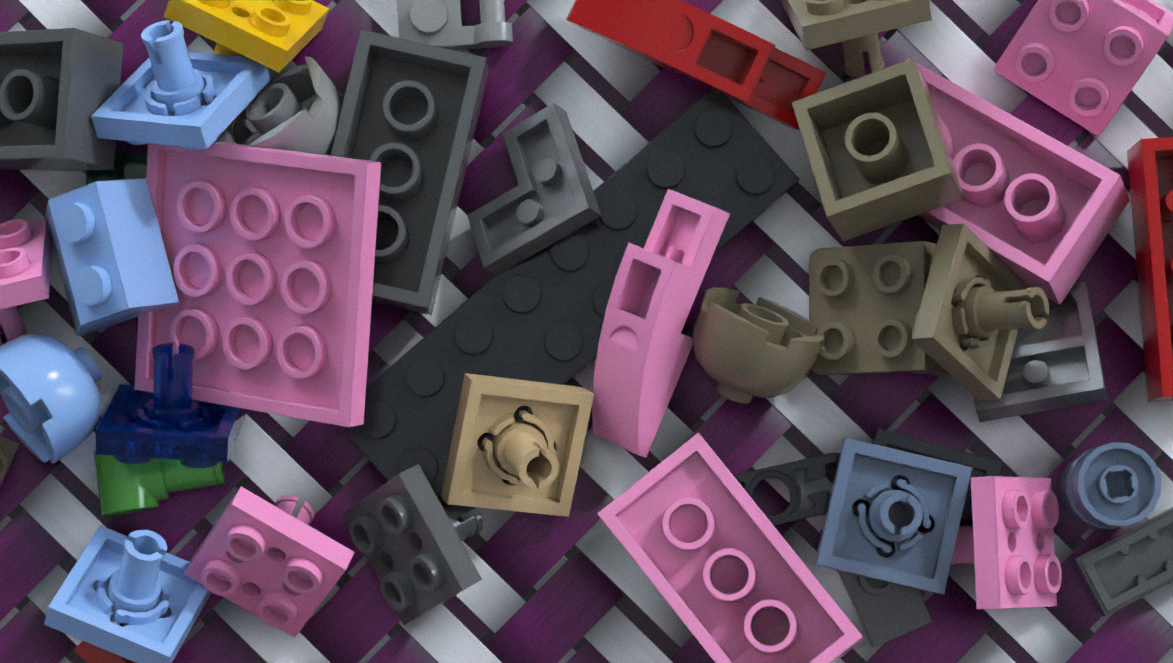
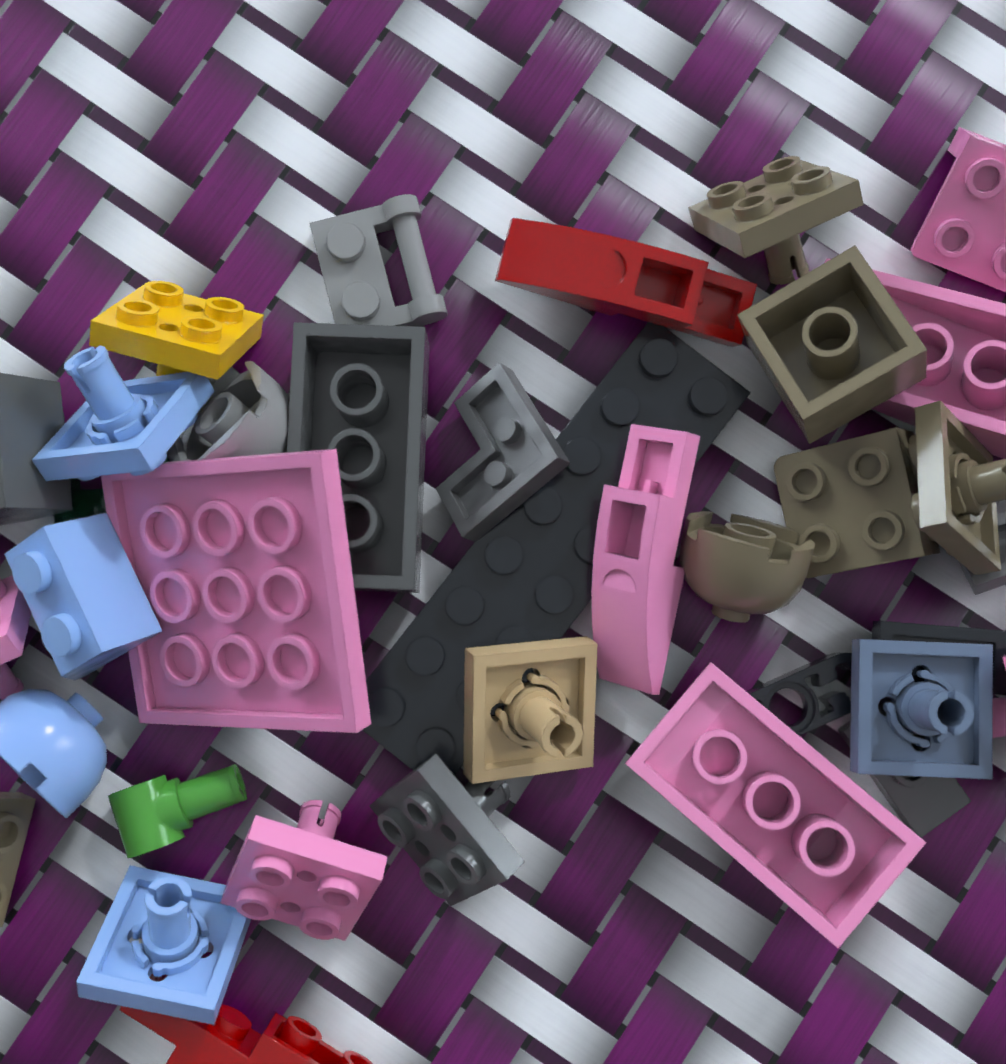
camera: 15 degrees left, 0 degrees up
clear blue plate [96,343,246,468] -> none

